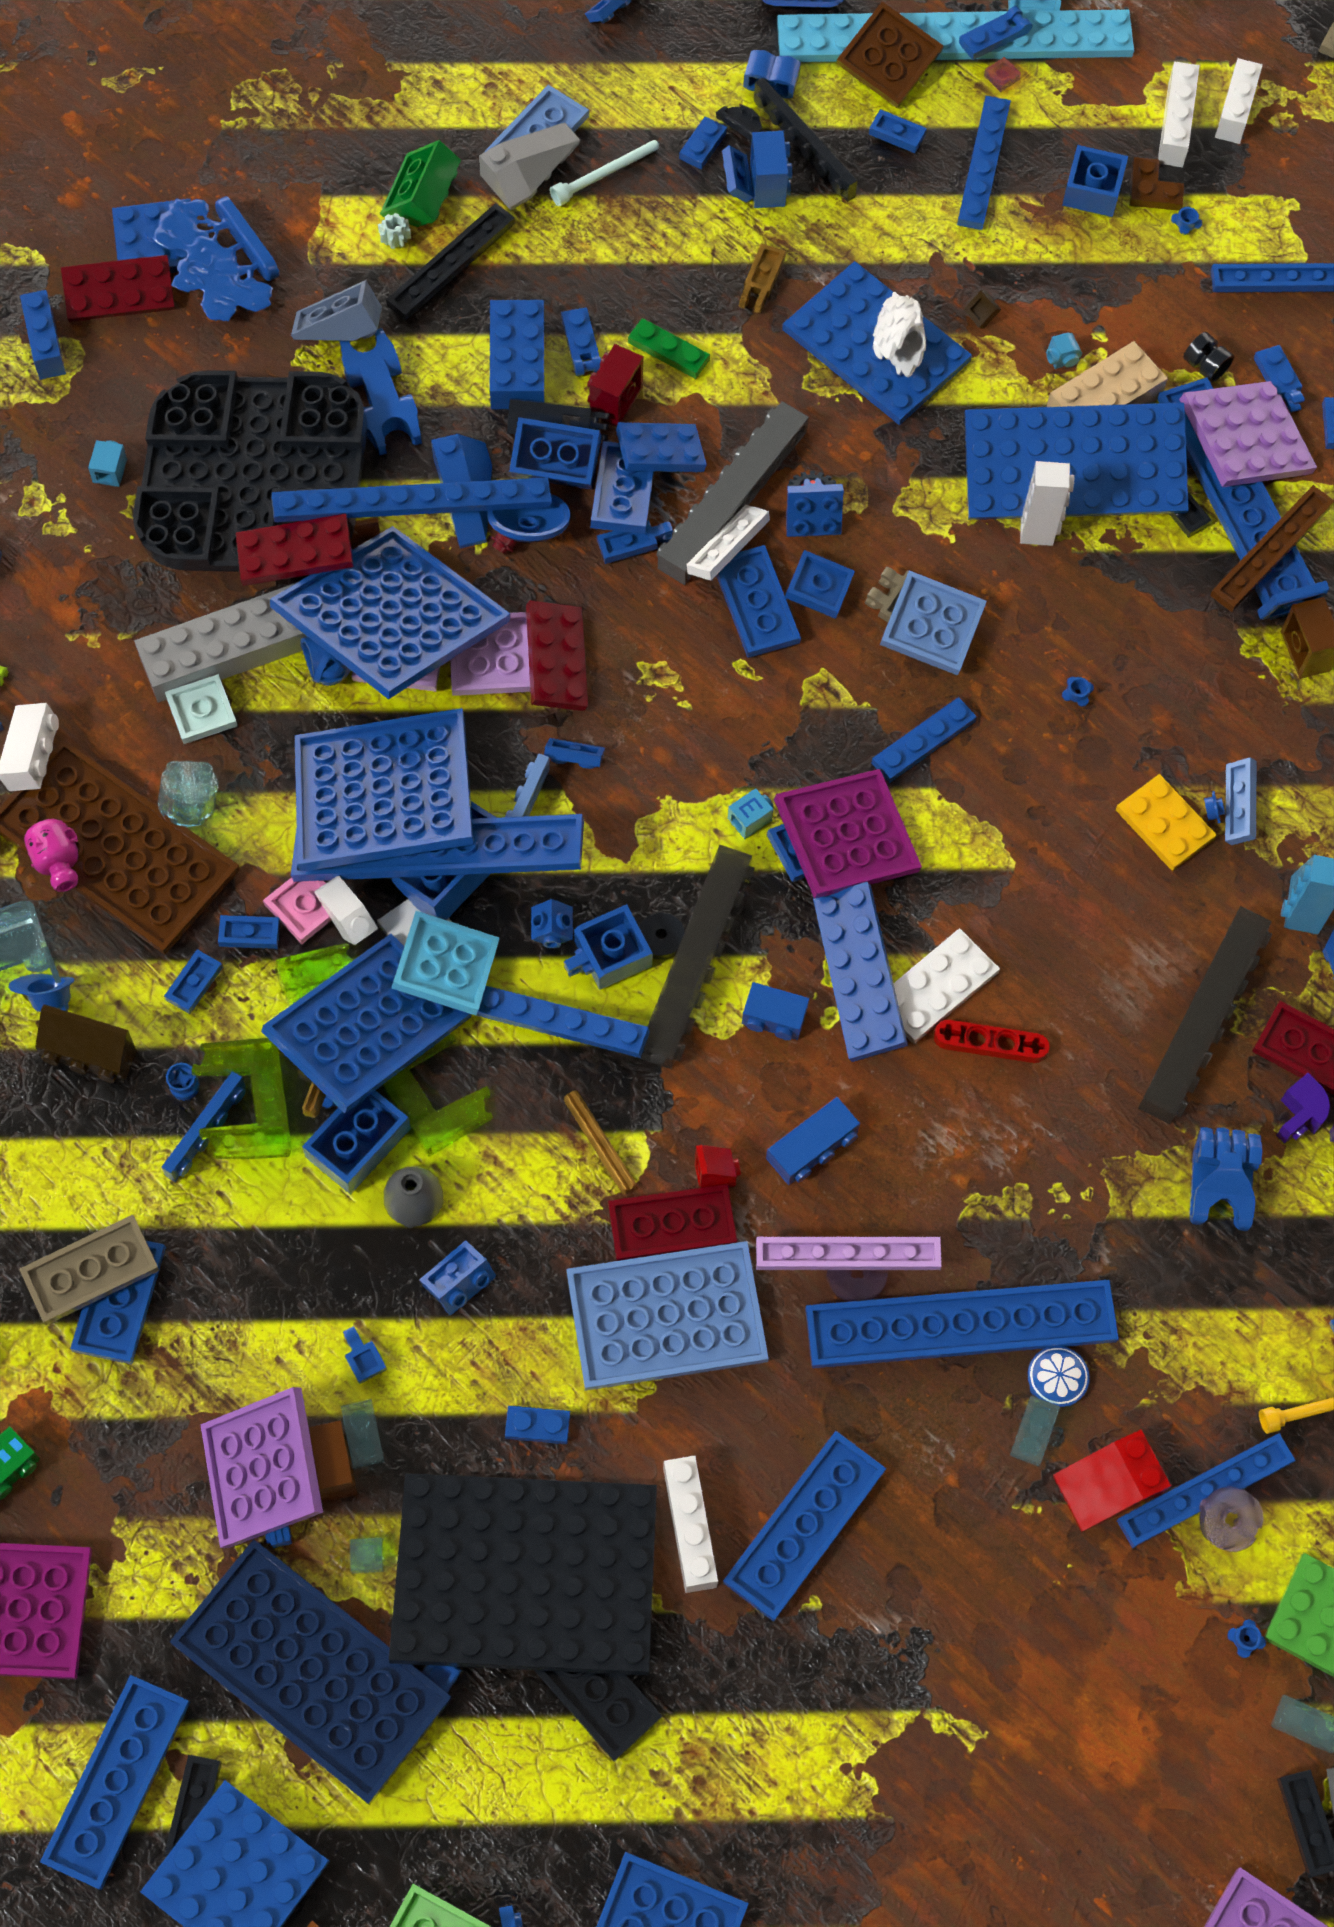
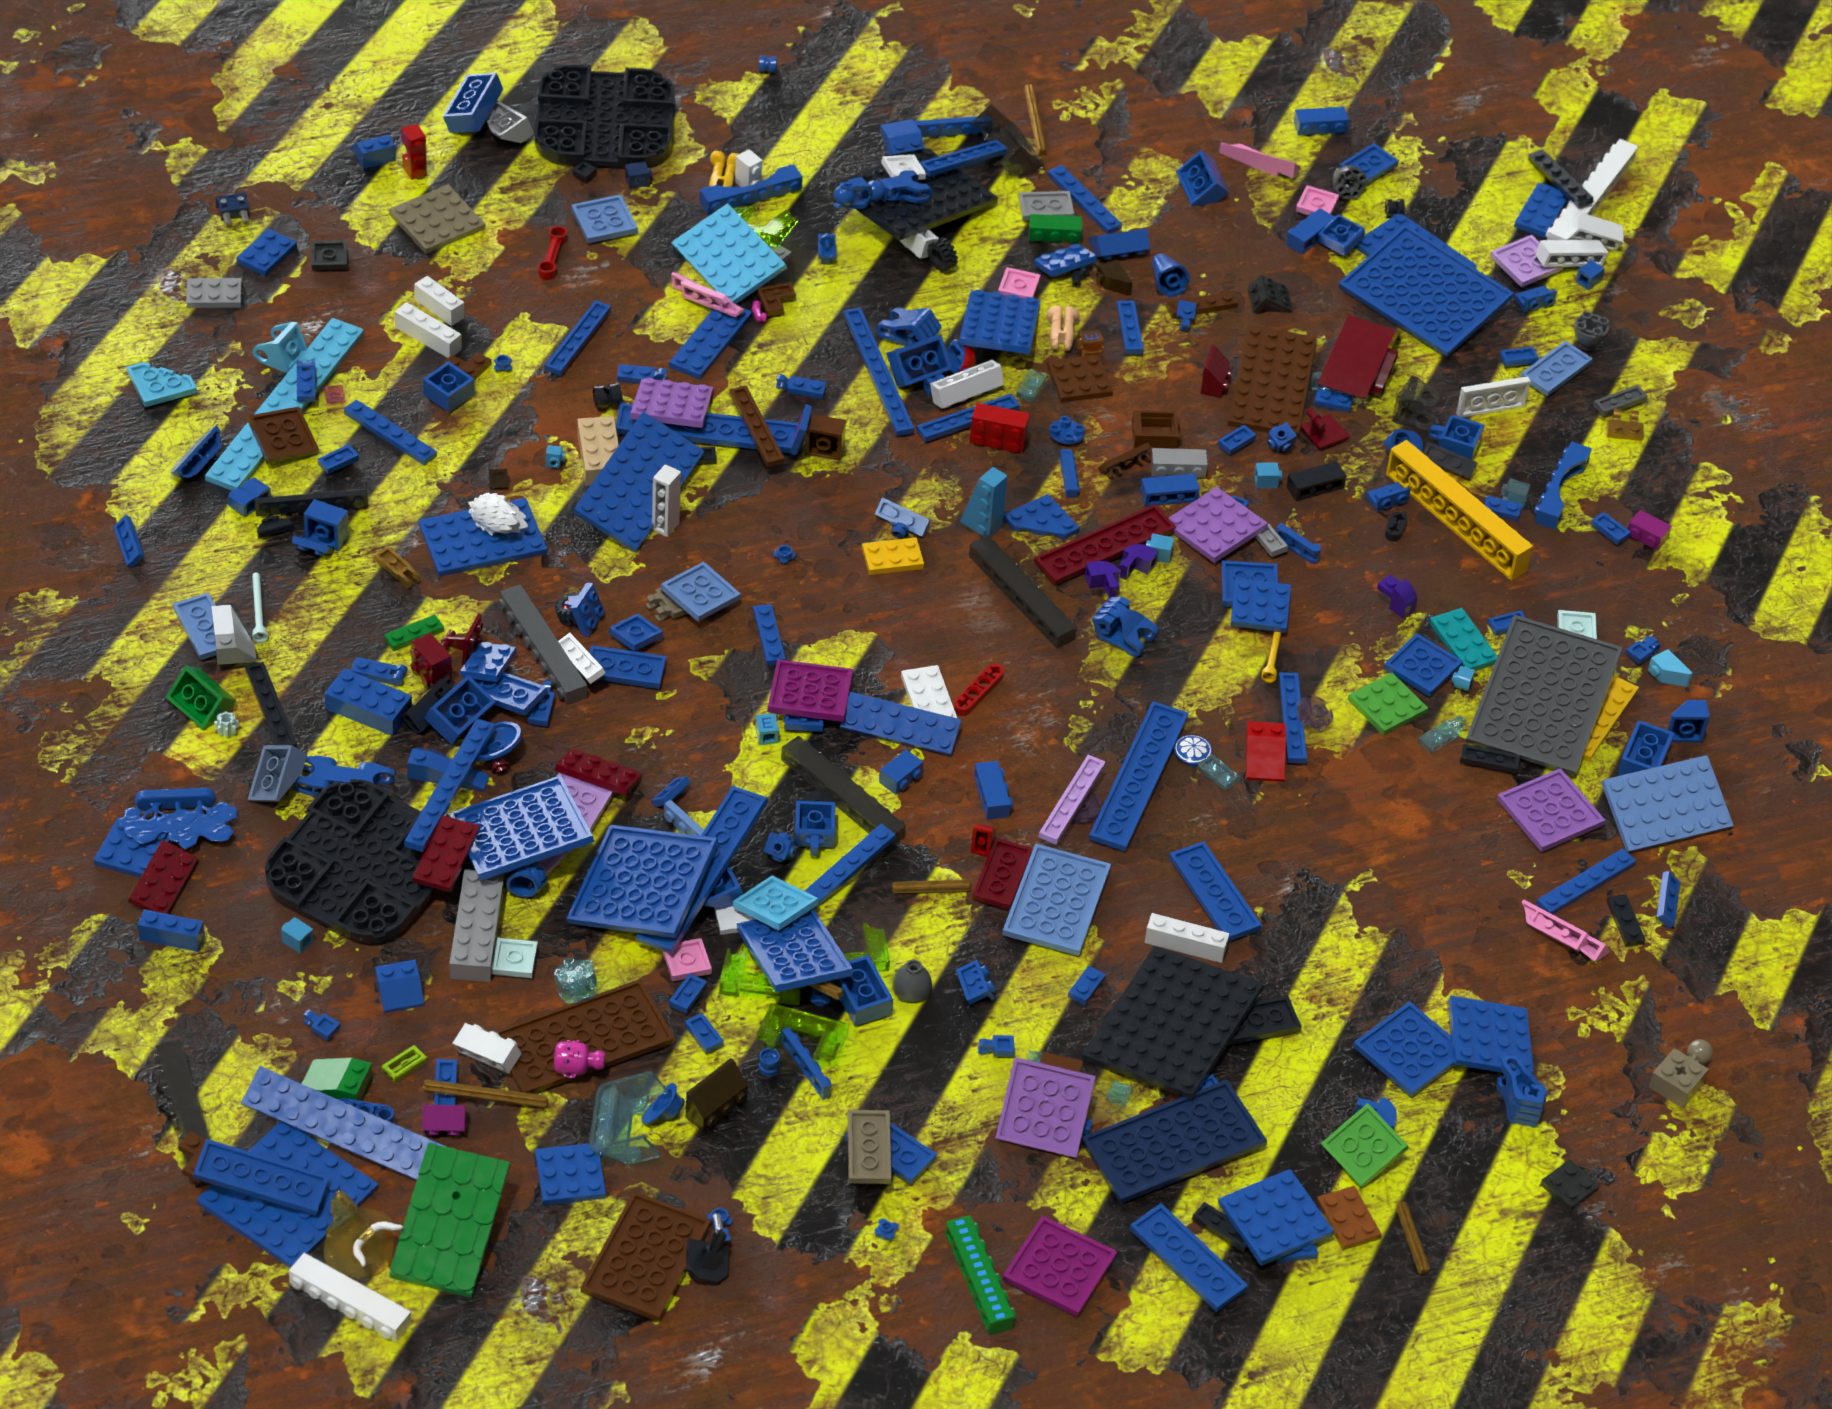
camera: 65 degrees left, 20 degrees down
white slope [314,876,378,945] -> none
blue plate [679,117,727,170] -> none
blue plate [1227,1619,1266,1658] -> none
none -> blue slope [375,960,424,1013]
none -> dark red plate [441,613,483,665]

